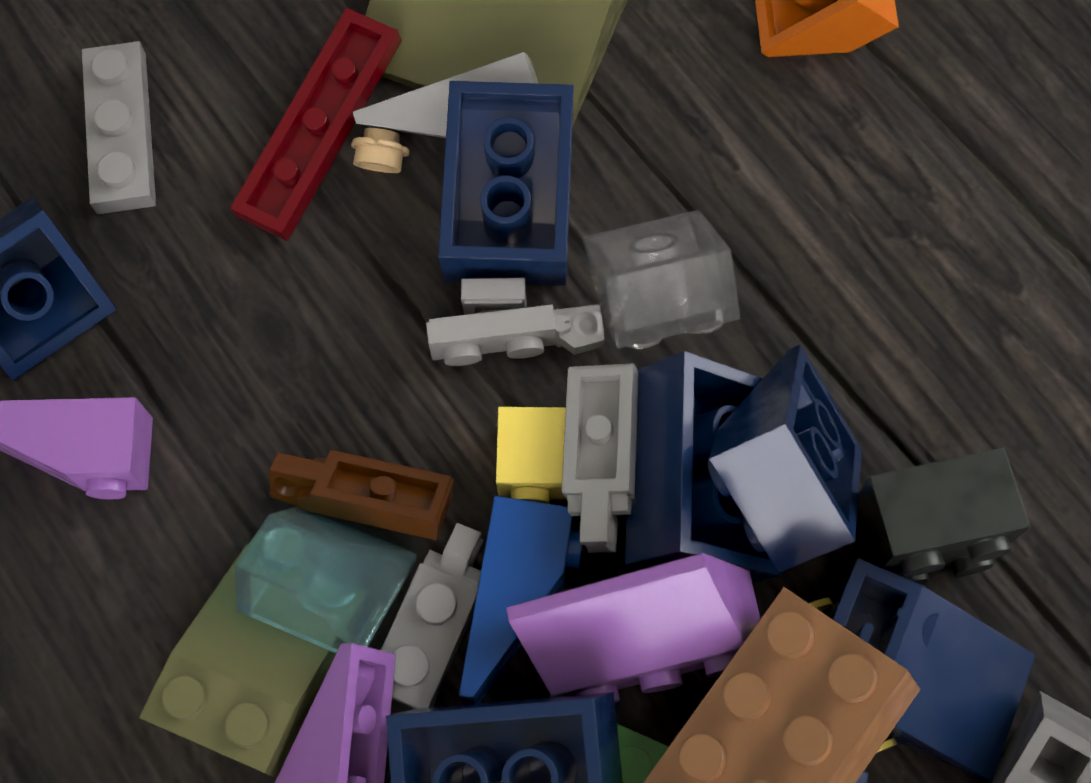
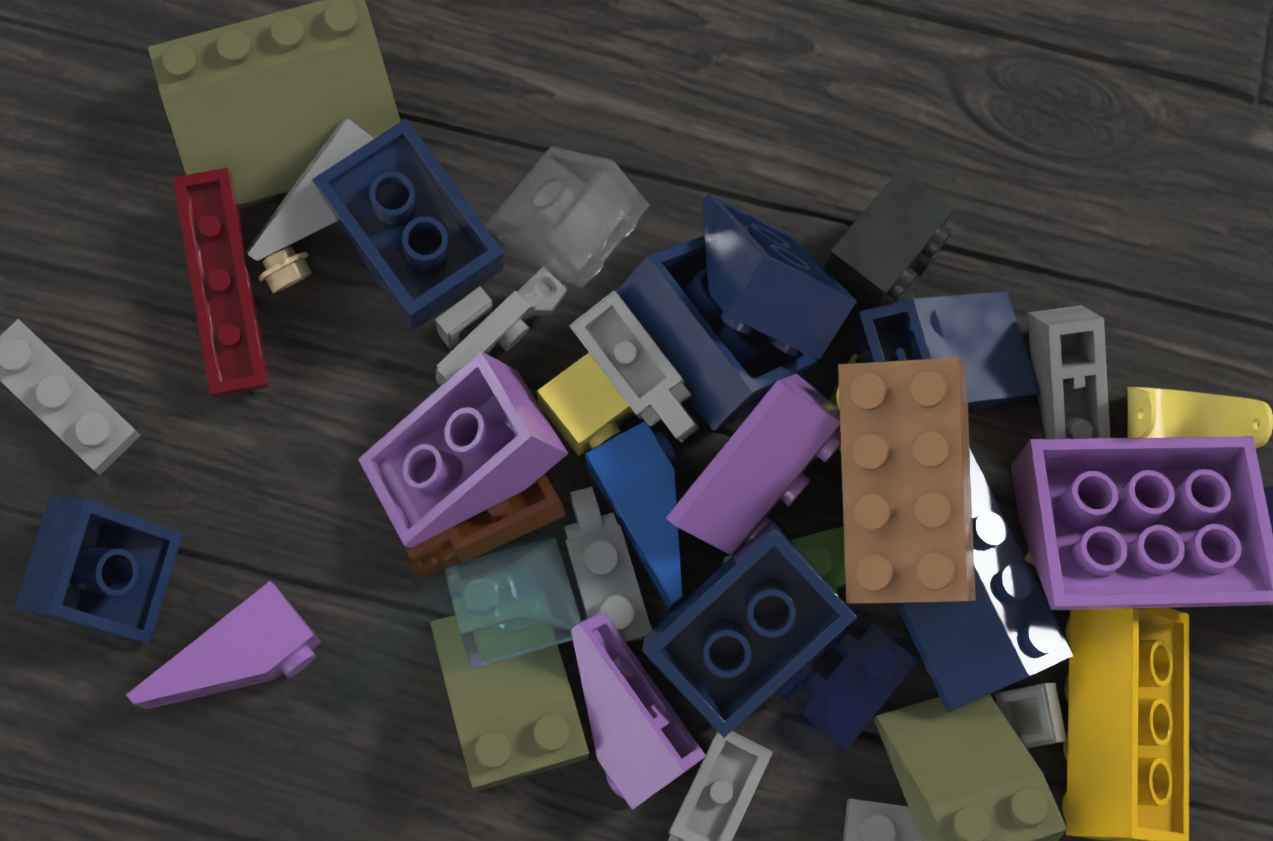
camera: 50 degrees left, 5 degrees up
none -> medium lavender slope [358,351,568,548]

